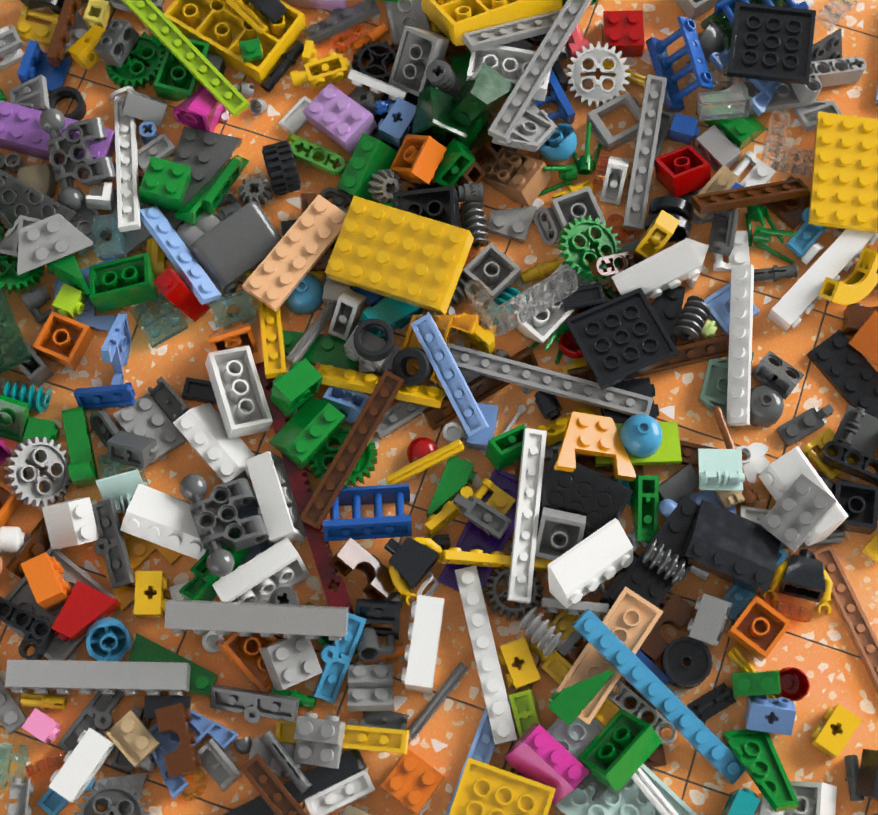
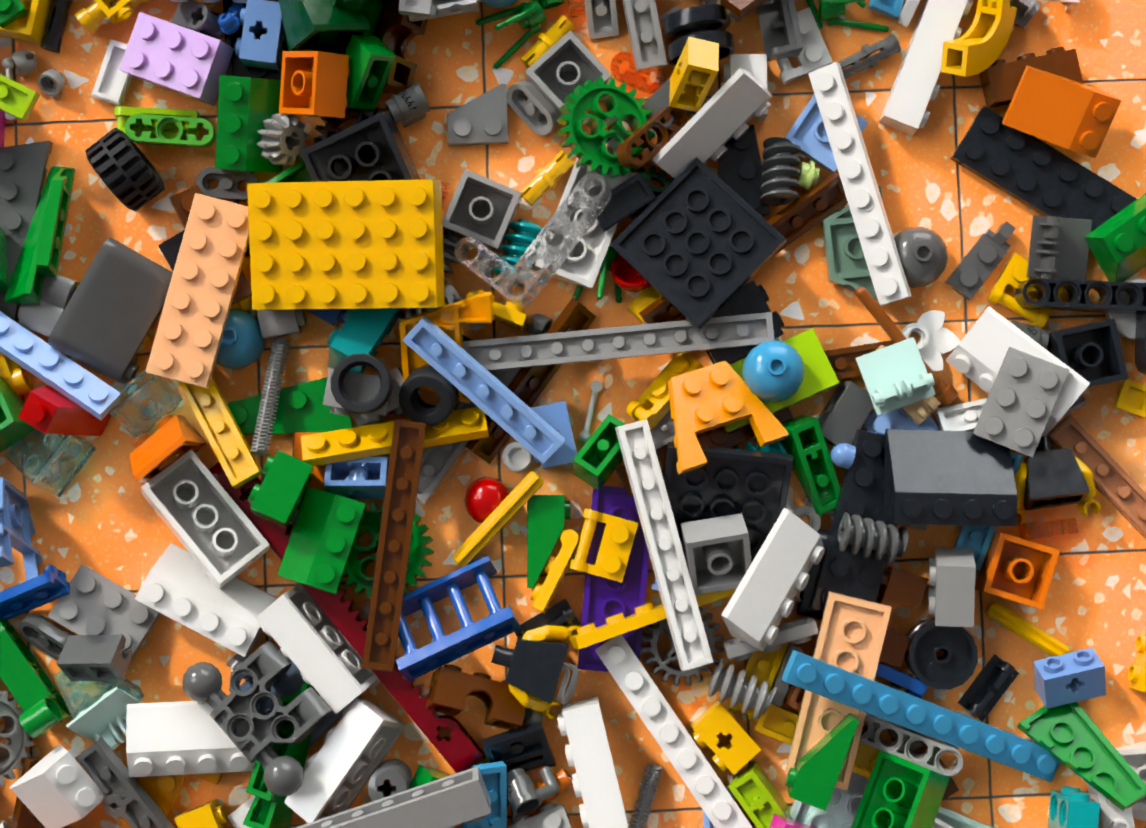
camera: 25 degrees left, 15 degrees up
dark grey hinge [148,376,189,425] -> none
black tile [181,377,217,405] -> none
dark grey piece [216,194,242,222] -> none
light grey gear [238,175,273,208] -> none
light grey brick [328,289,367,341] -> none
dark grey hinge [453,493,512,540] -> none
dark grey piece [459,202,489,248] -> none
medium nougat slope [481,149,552,207] -> none
black brick [534,391,563,421] -> none
green brick [732,670,781,697] -> none
dark grey brick [751,351,804,400] -> none
red hair [778,667,810,701] -> none

